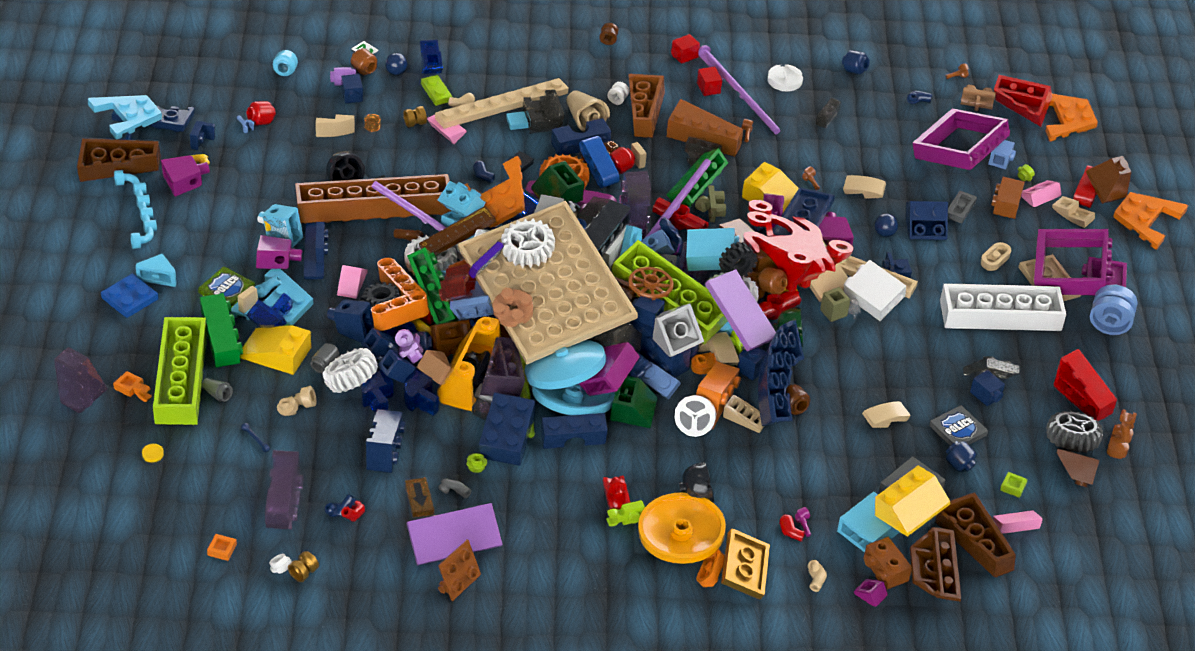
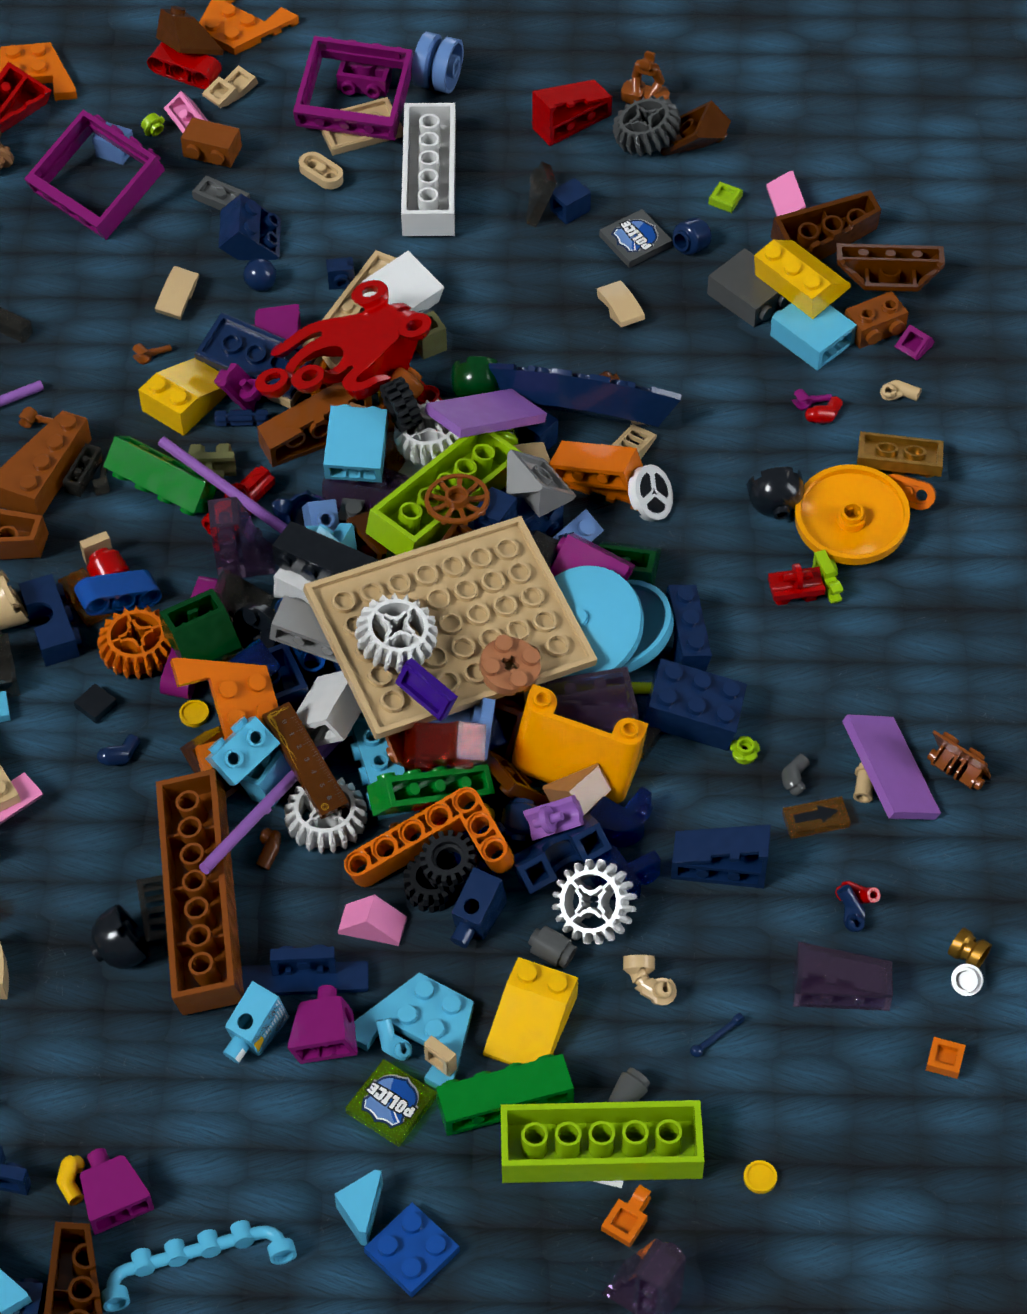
camera: 85 degrees left, 10 degrees up
clear blue brick [246,293,294,328] -> none

